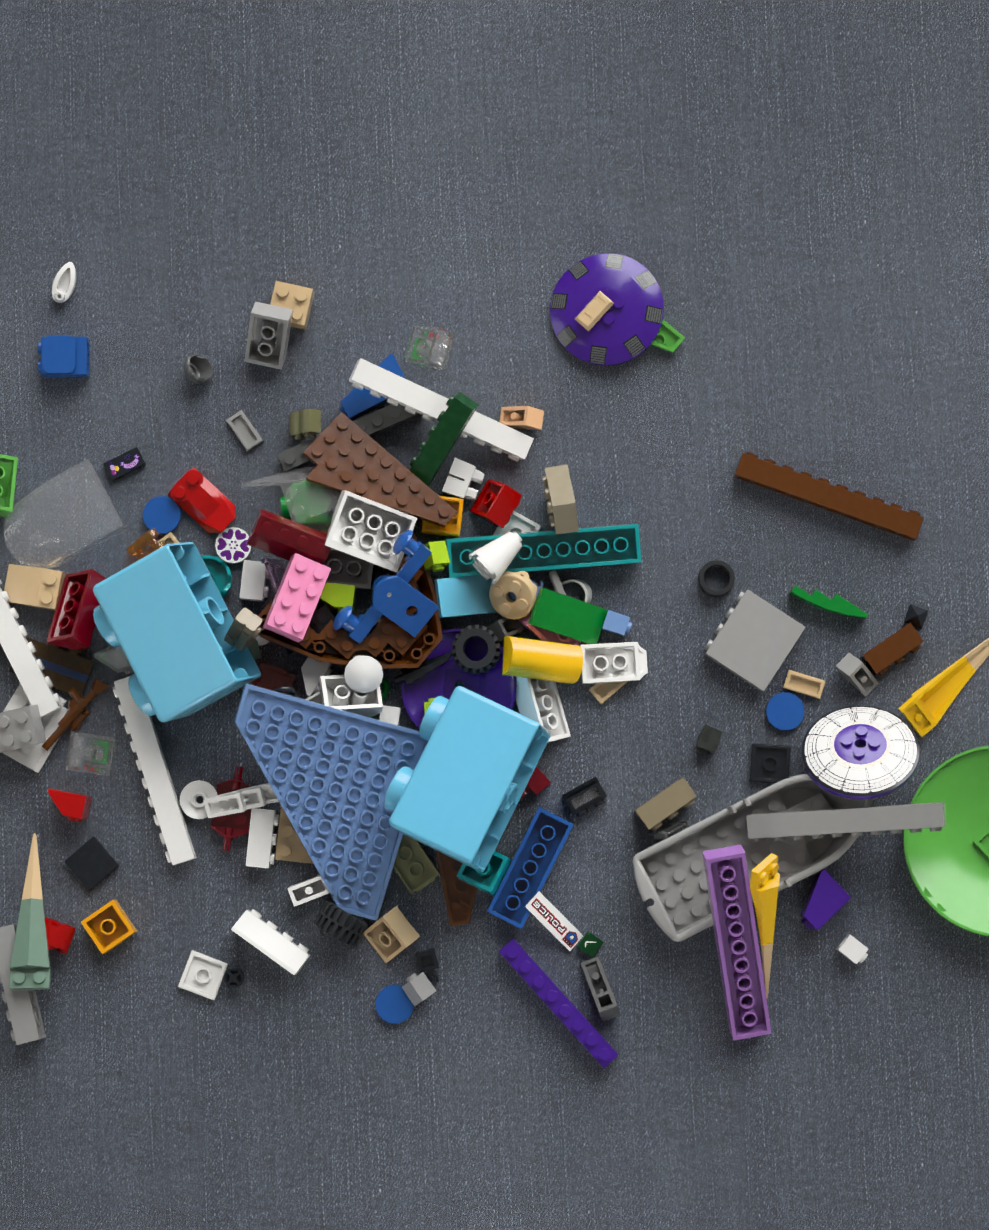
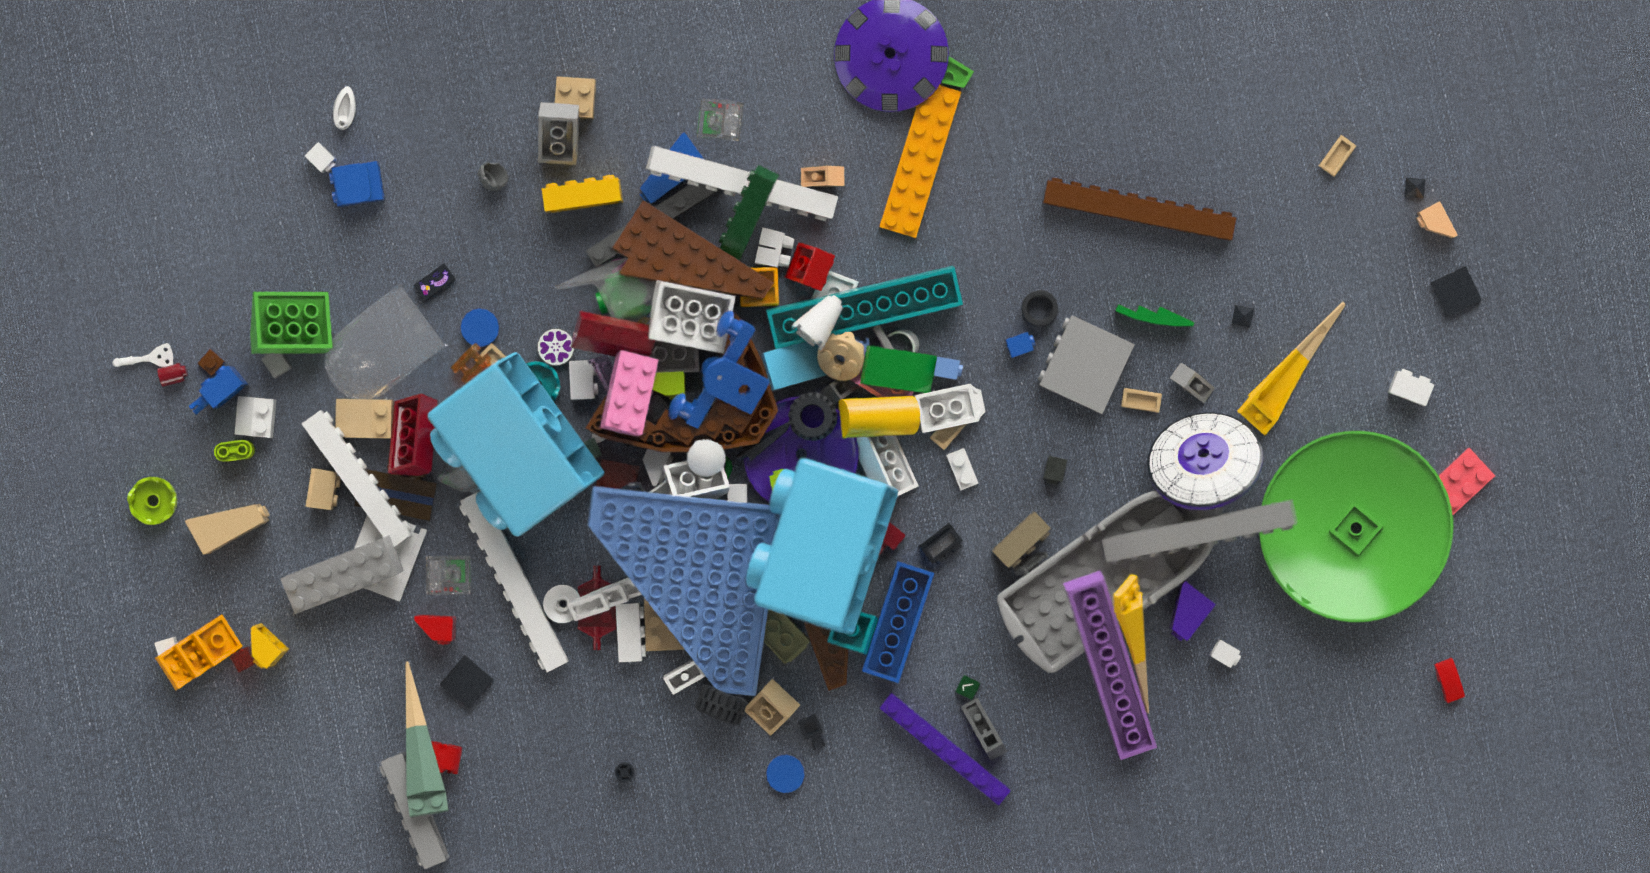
camera: 10 degrees left, 5 degrees up
reddish brown piece [42,678,109,751] -> none
light orange brick [81,899,137,954] -> none
red slope [168,467,236,534] -> none
white tile [178,950,228,1000] -> none
dark tan brick [224,607,262,652] -> none
light grey tile [226,410,264,452] -> none
white slope [231,909,310,975] -> none
olive brick [289,409,321,441] -> none
light grey brick [402,972,436,1006] -> none
lime brick [423,541,450,572] -> none
white sticker [525,891,583,951] -> none
dark tan brick [542,464,579,535] -> none
tan tile [575,291,614,331] -> none
black tile [749,743,791,784] -> none
blue tile [766,692,804,731] -> none
reddish brown brick [861,623,924,676] -> none
none -> white brick [305,142,337,173]
none -> yellow brick [541,175,623,214]
none -> light orange plate [879,85,961,238]
none -> white plate [946,448,978,490]
none -> blue brick [1005,332,1036,358]

